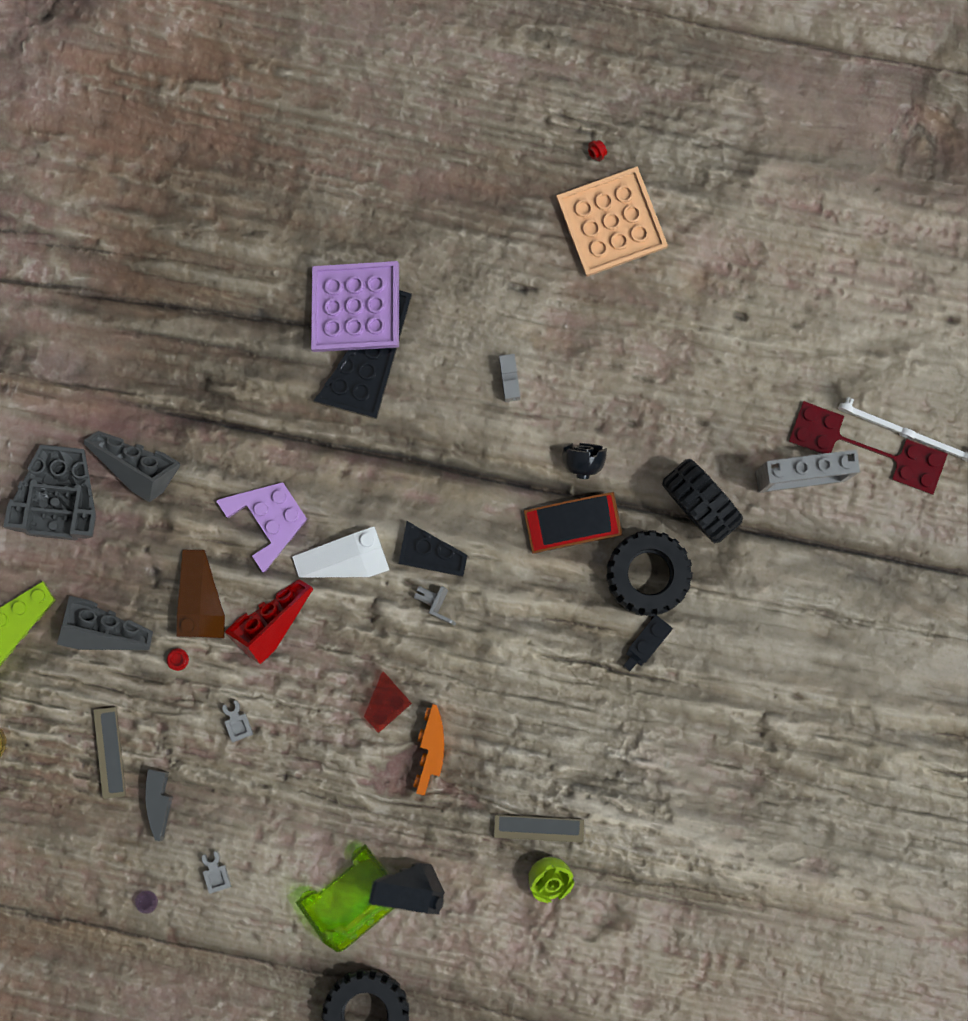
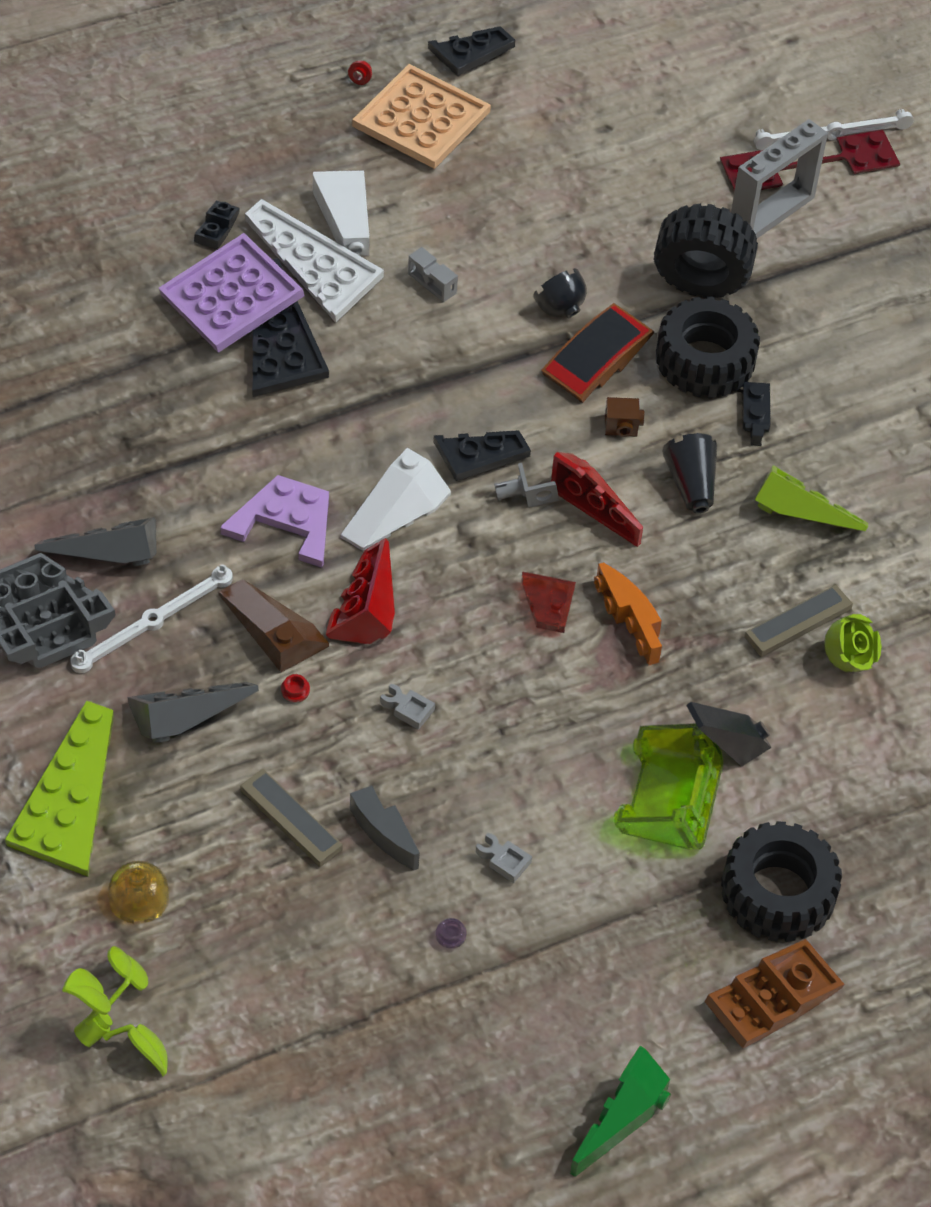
camera: 40 degrees left, 30 degrees down
none -> white piece [71,564,233,673]
none -> black slope [194,200,240,250]
none -> white wing [245,199,384,323]
none -> white slope [313,171,369,256]
none -> black wing [428,26,516,76]
none -> red wedge [551,452,643,547]
none -> reddish brown brick [605,397,644,437]
none -> black cone [662,433,717,513]
none -> lime wedge [755,465,868,531]

